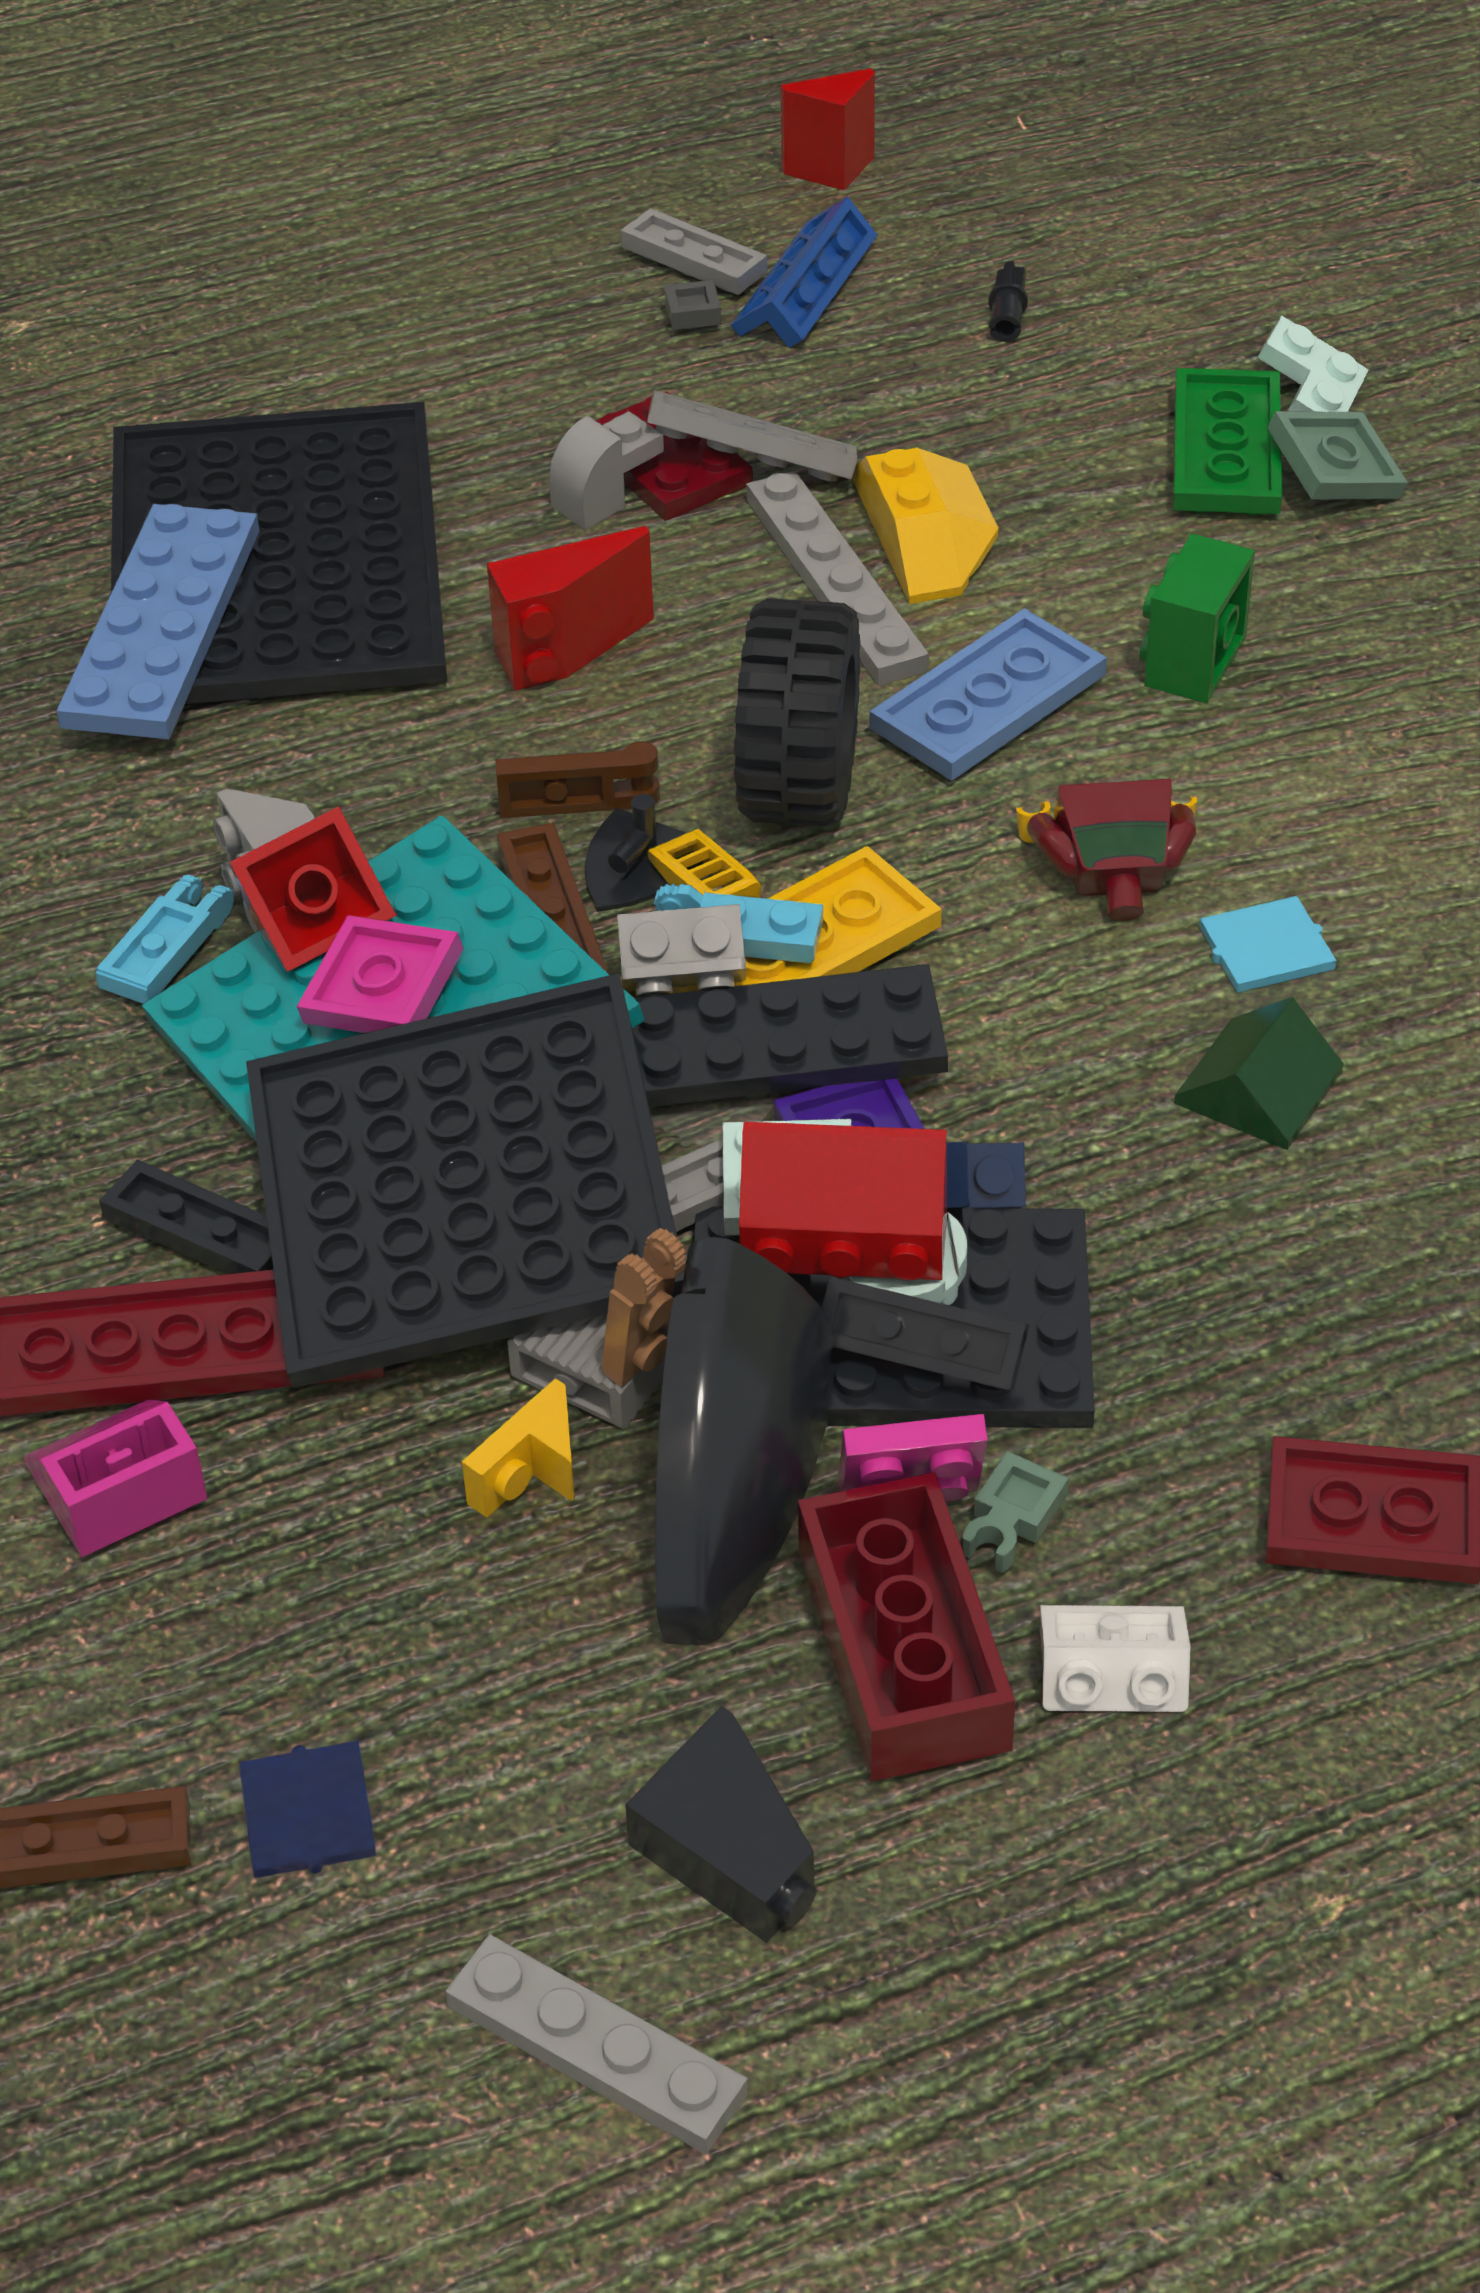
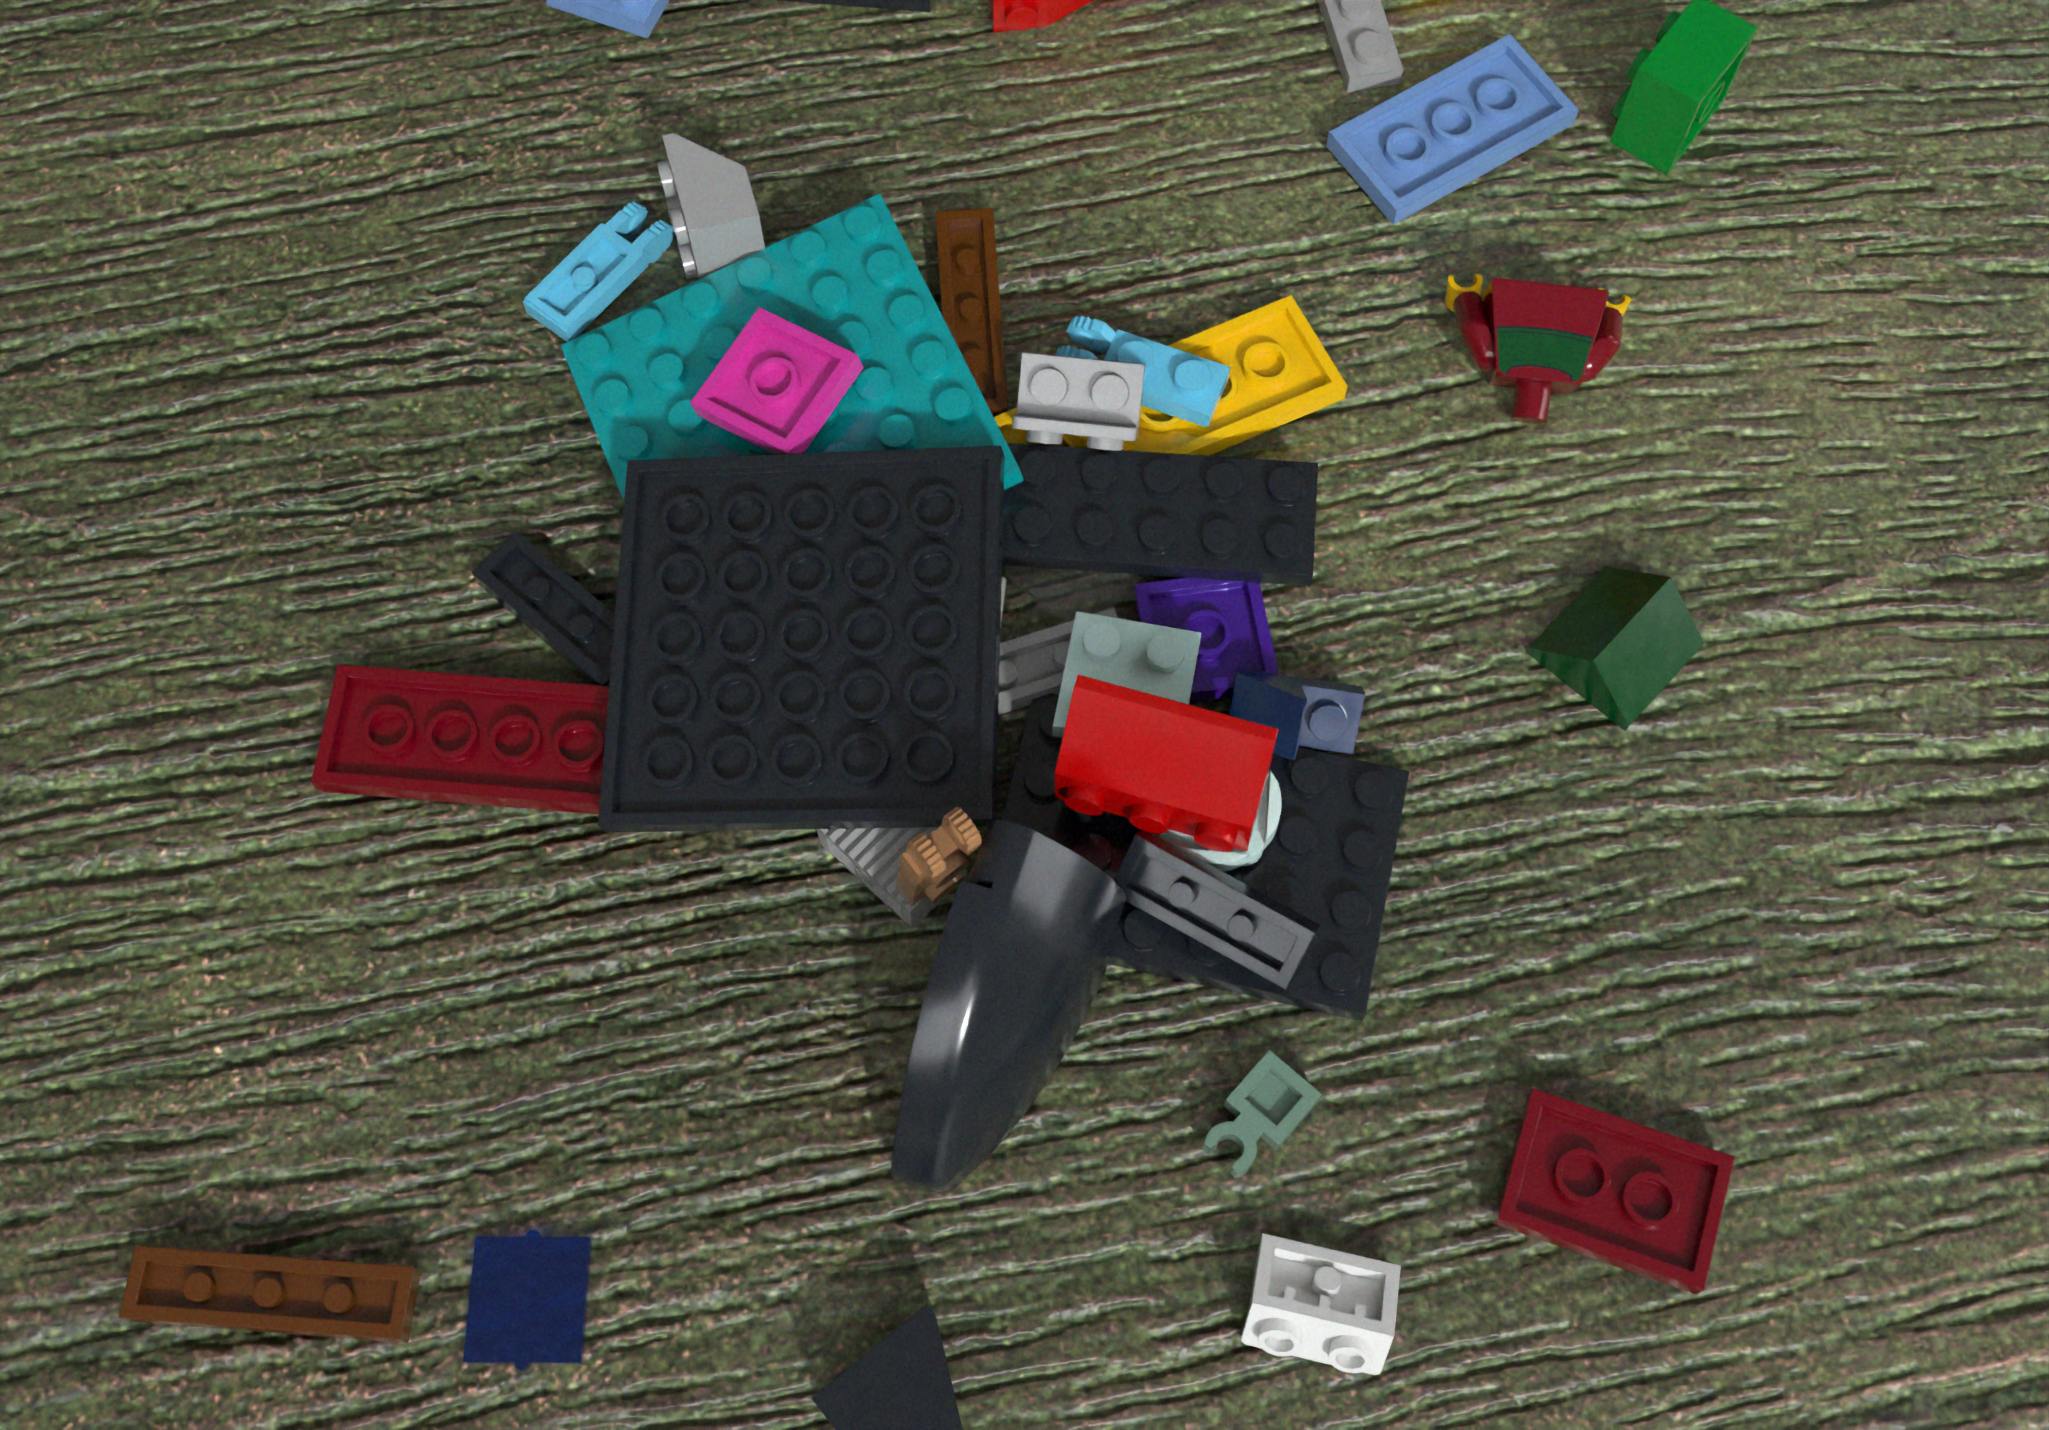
camera: 10 degrees right, 20 degrees up
dark pink slope [24,1400,208,1558] -> none
red slope [229,806,397,972] -> none
yellow slope [462,1378,575,1518] -> none
reddish brown plate [495,742,660,818] -> none
black shield [585,794,704,912] -> none
yellow slope [648,829,761,898] -> none
black tyre [734,598,861,827] -> none
dark red brick [798,1472,1015,1782] -> none
dark pink plate [838,1414,988,1503] -> none
medium azure piece [1199,896,1336,993] -> none

